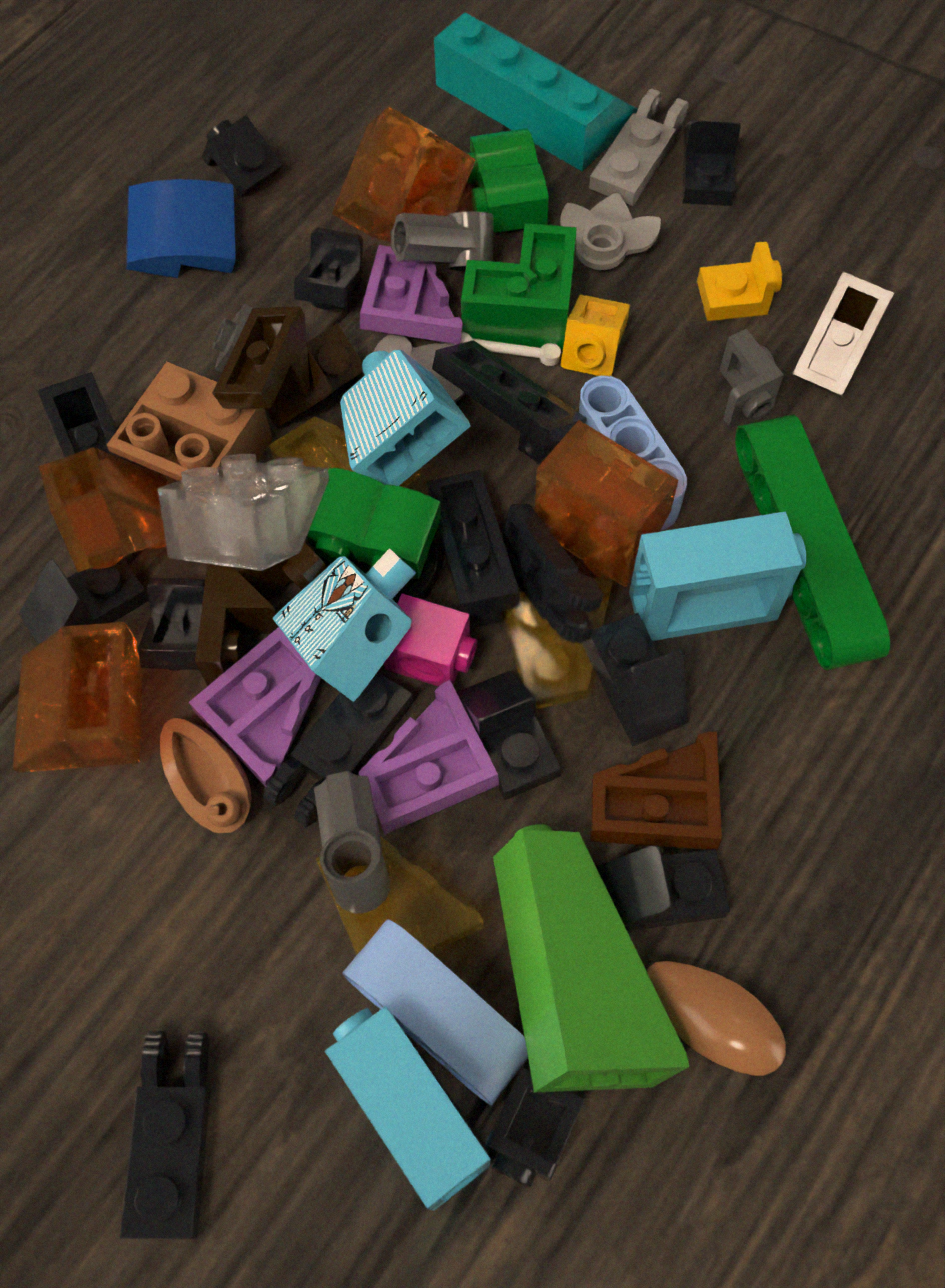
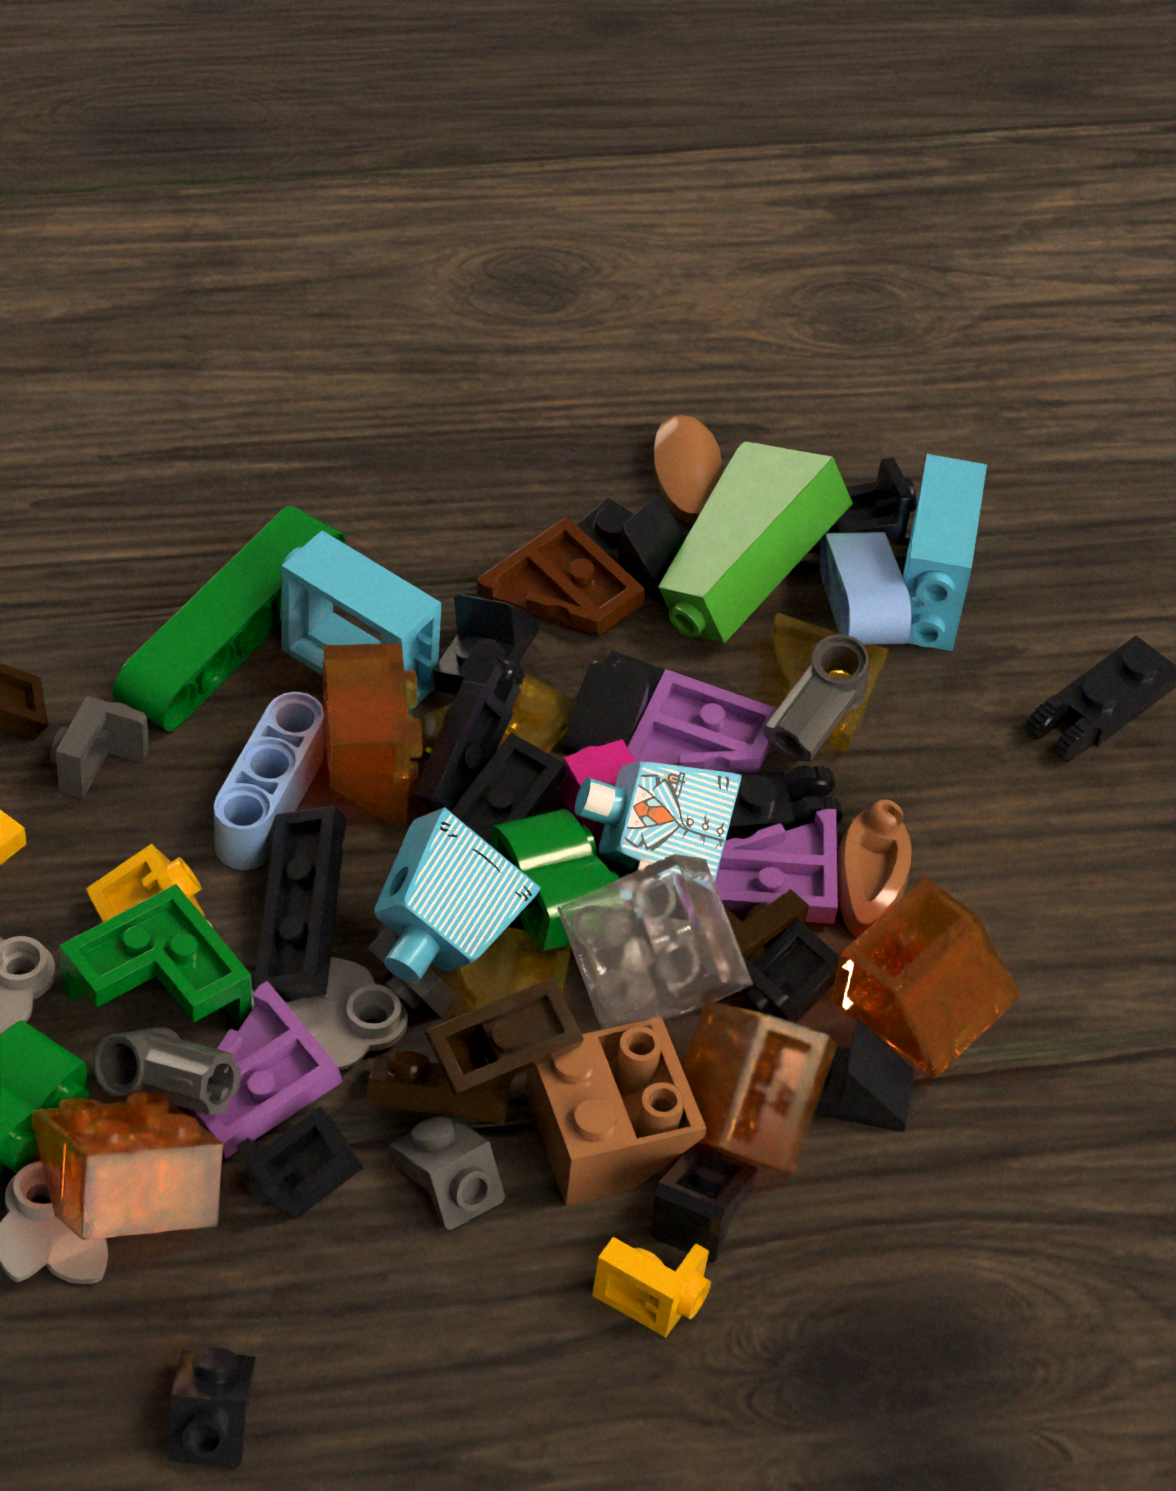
camera: 140 degrees left, 15 degrees down
blue slope [126,179,236,278] -> none
none -> yellow bracket [592,1237,711,1338]

